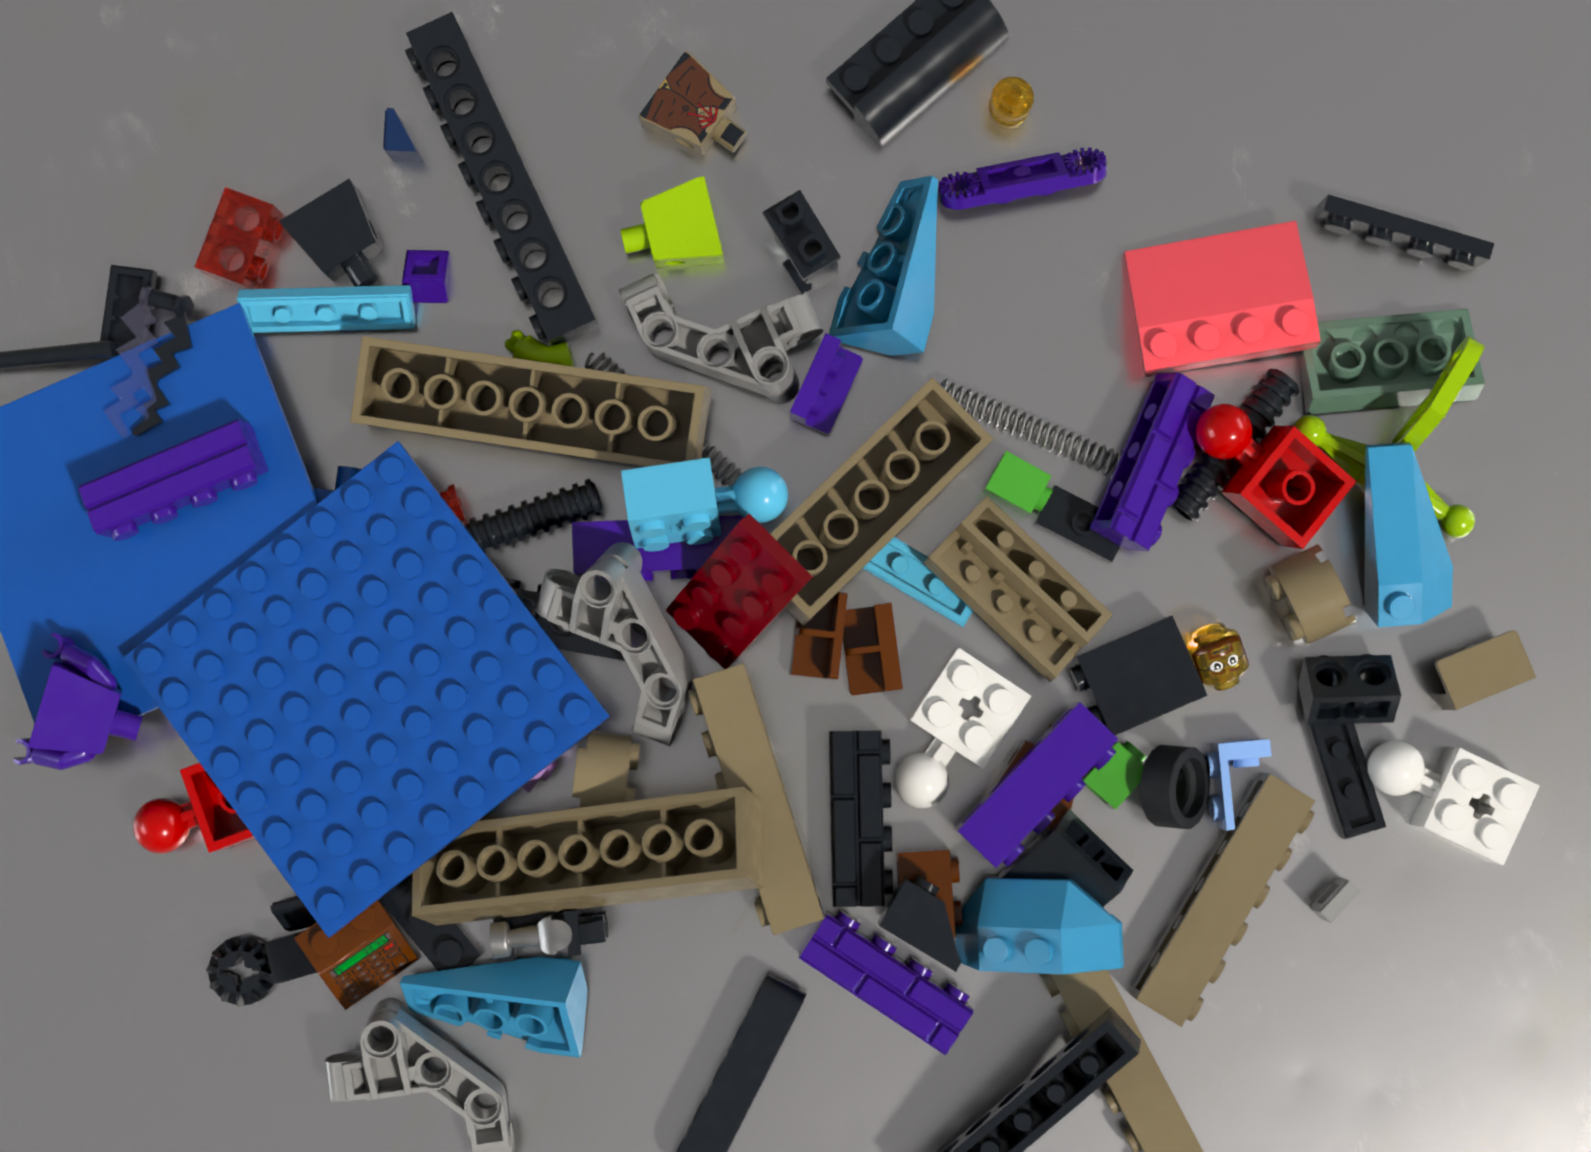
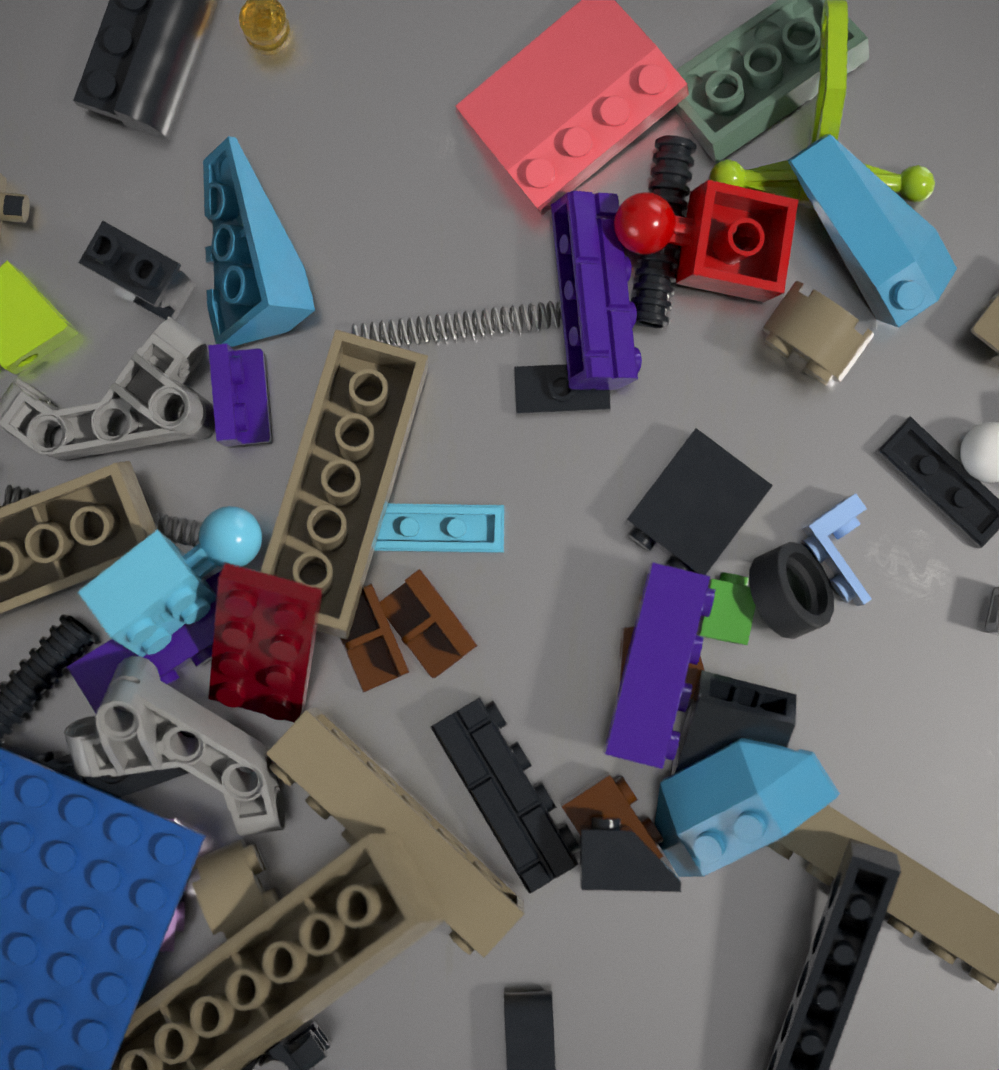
camera: 25 degrees left, 0 degrees up
dark purple brick [798,910,974,1055] -> none
white brick [894,647,1031,808] -> none
dark tan brick [923,496,1113,682] -> none
dark purple plate [938,147,1107,210] -> none
bright green brick [982,451,1053,517] -> none
dark tan brick [1130,772,1315,1027] -> none
clear yellow head [1186,623,1249,691] -> none
black brick [1298,654,1402,725] -> none

